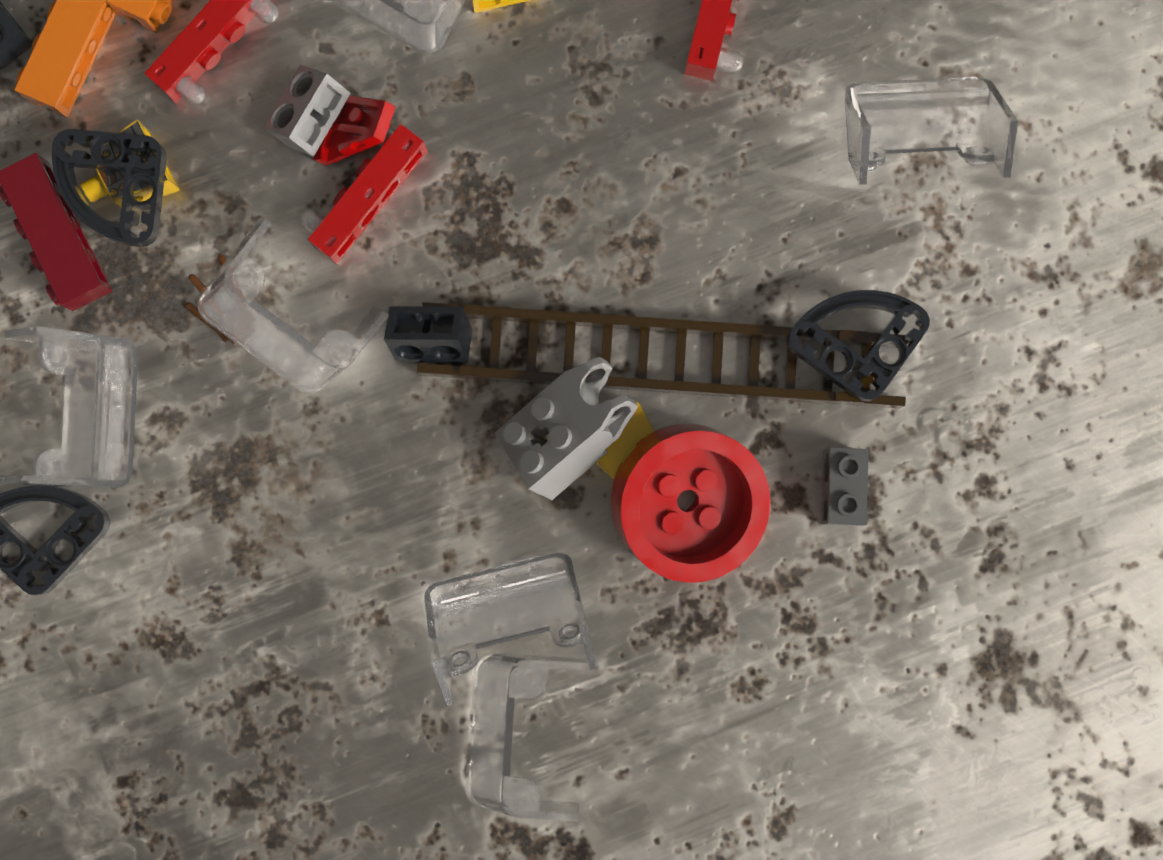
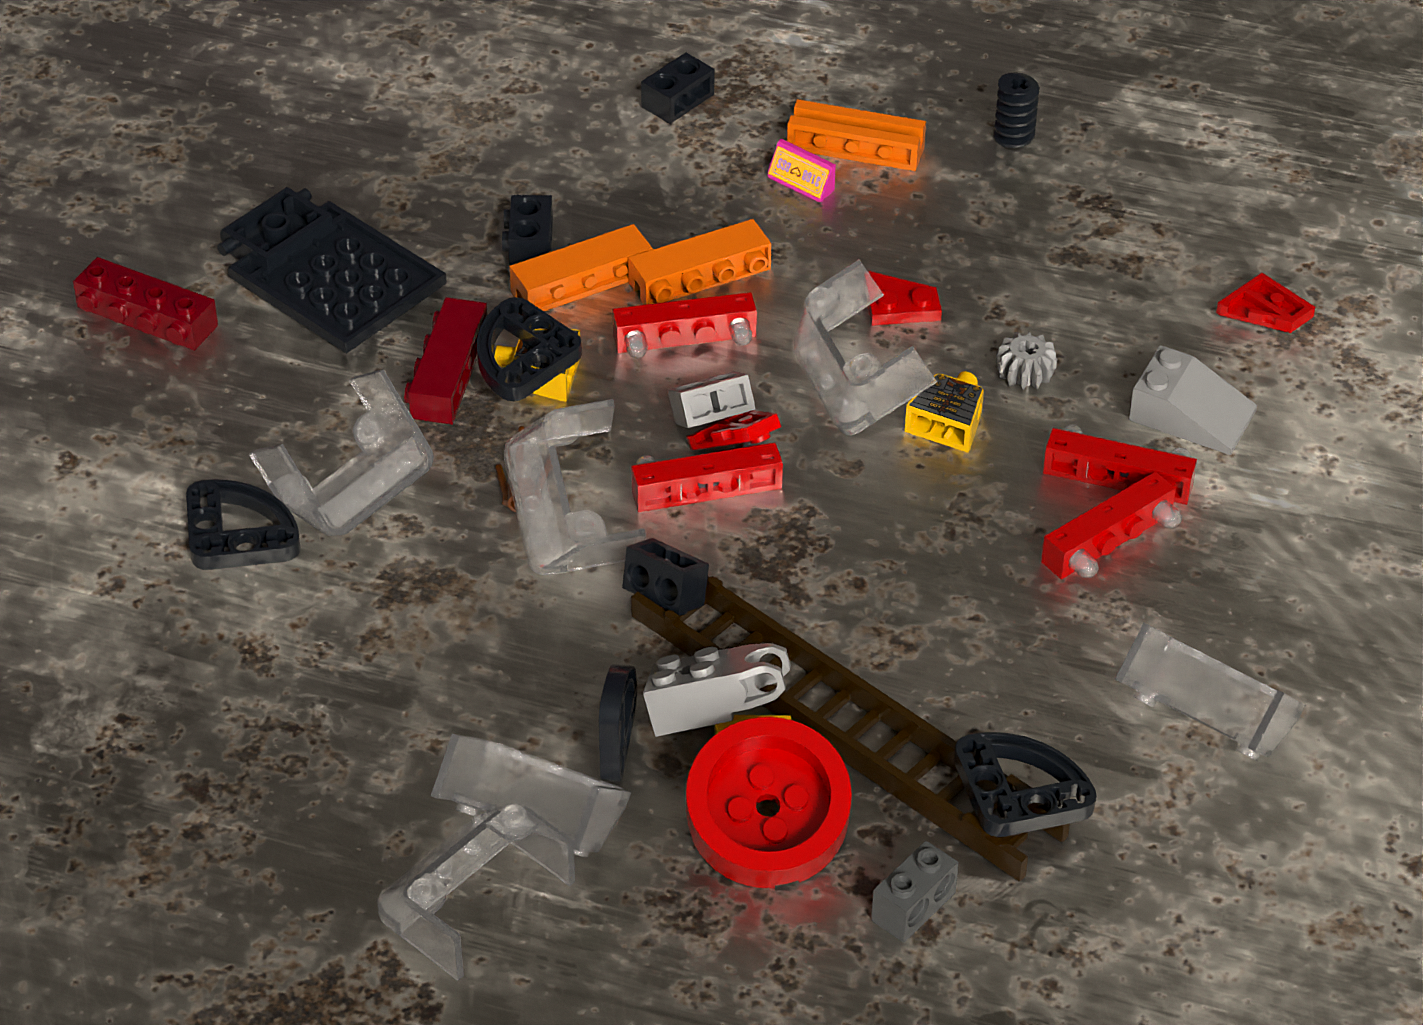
camera: 40 degrees right, 40 degrees down
none -> black beam [599,664,637,782]

